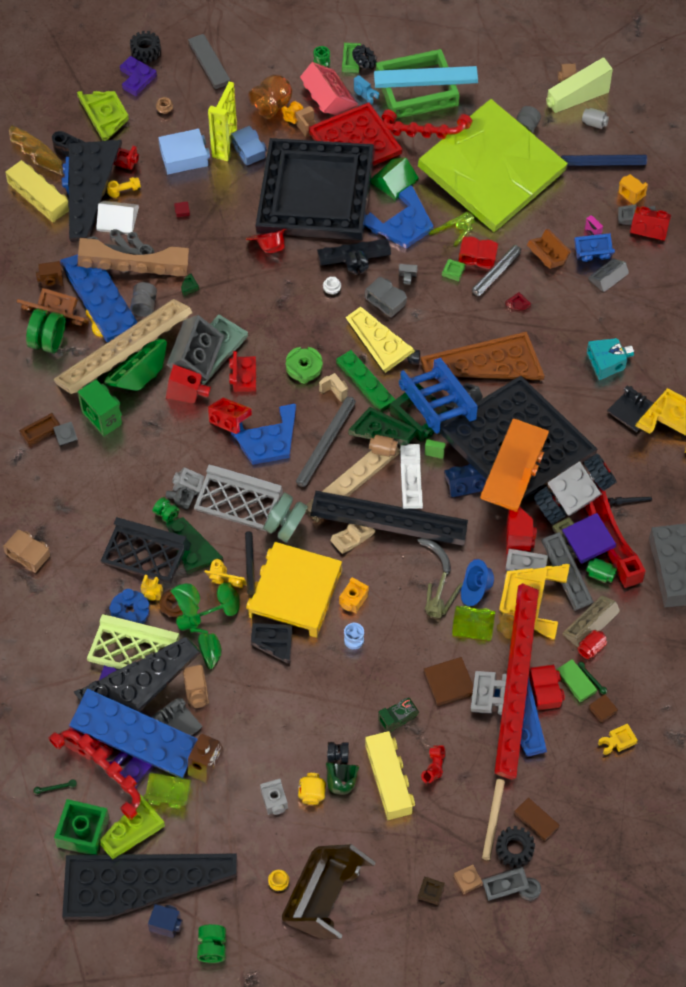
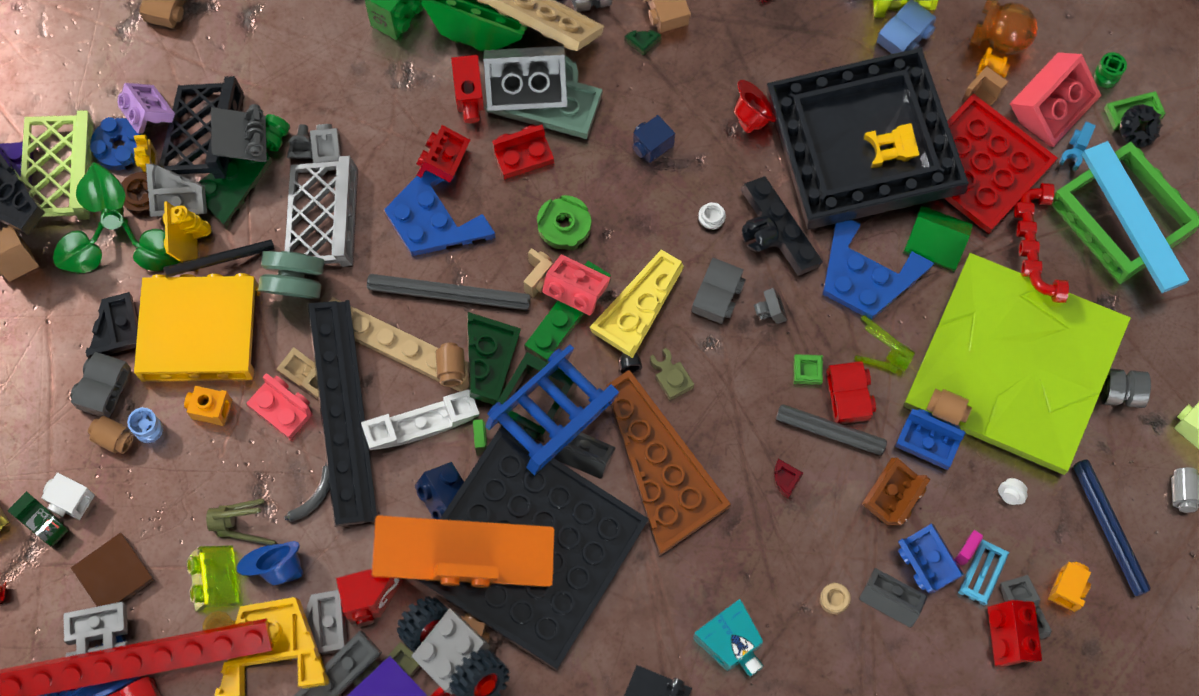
camera: 70 degrees right, 10 degrees up
none -> white brick [41,473,95,520]
none -> dark grey brick [70,352,132,418]
none -> medium nougat brick [88,416,134,454]
none -> lavender bracket [117,83,175,134]
none -> light grey wing [146,164,207,217]
none -> dark grey hinge [211,104,267,162]
none -> coral bracket [246,373,313,440]
none -> coral bracket [542,254,610,316]
none -> dark blue brick [632,115,675,164]
none -> olive plate [650,348,694,401]
none -> tan tile [820,583,851,614]
none -> yellow piece [864,123,919,168]
none -> blue bracket [895,409,966,470]
none -> medium nougat brick [926,389,972,426]
none -> medium azure tile [958,539,1010,606]
none -> white plate [998,478,1027,505]

